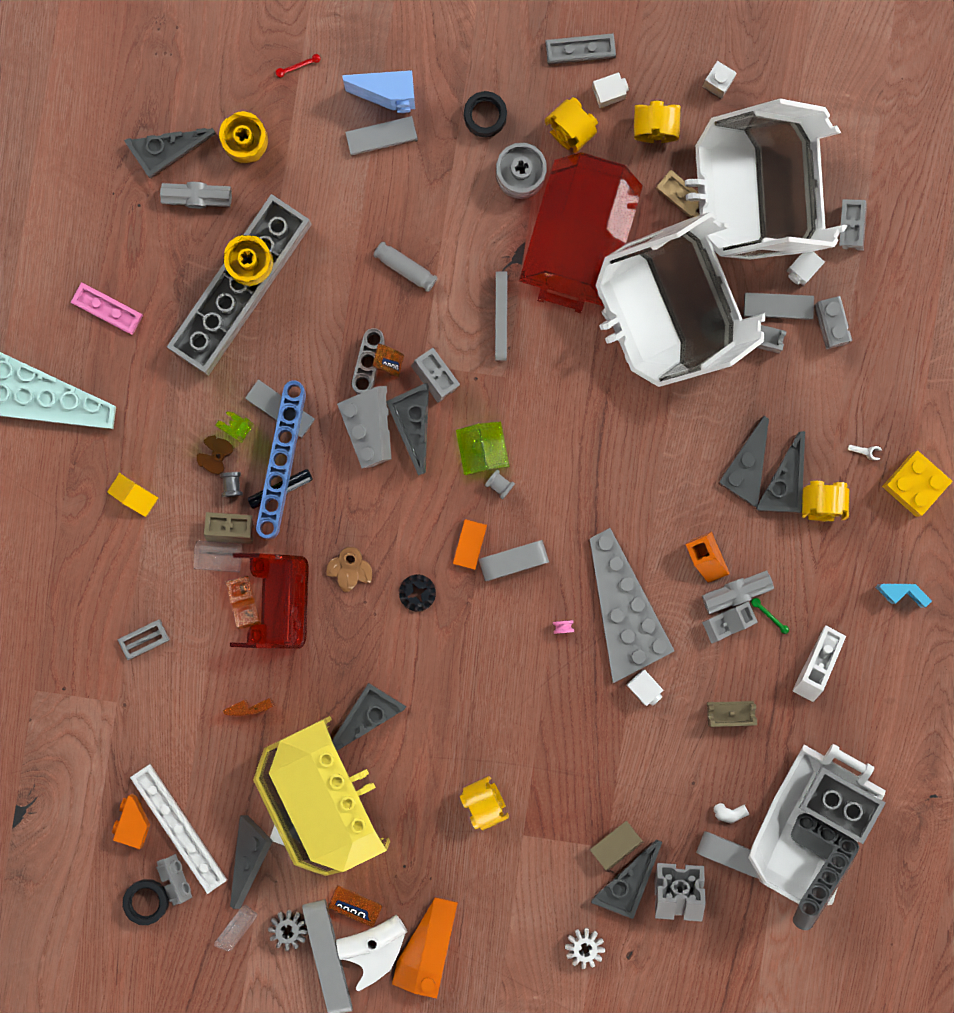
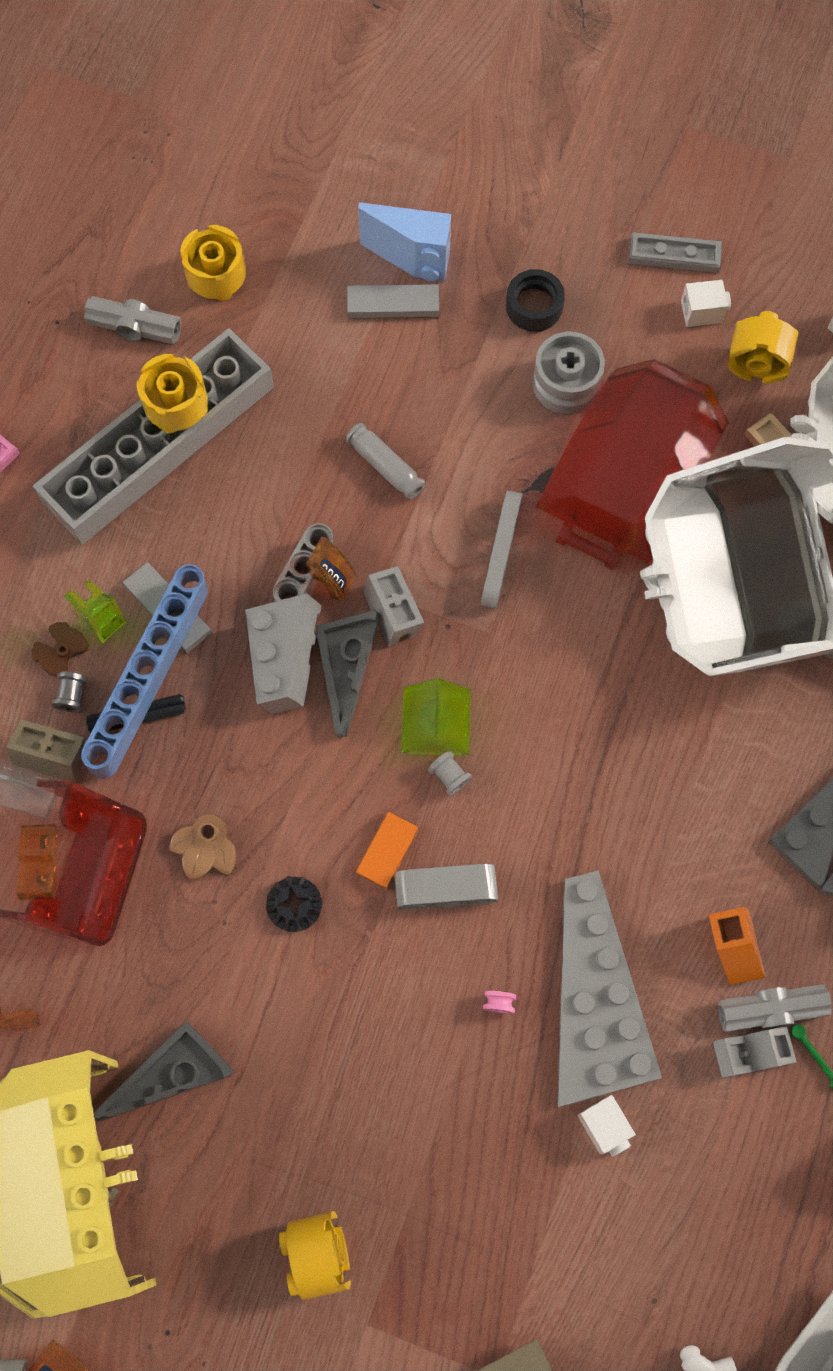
camera: 10 degrees right, 15 degrees down
dark grey wing [124,128,216,178] -> none
red hinge [275,54,321,78] -> none
yellow brick [545,97,598,153] -> none
dark tan hinge [707,701,757,727] -> none

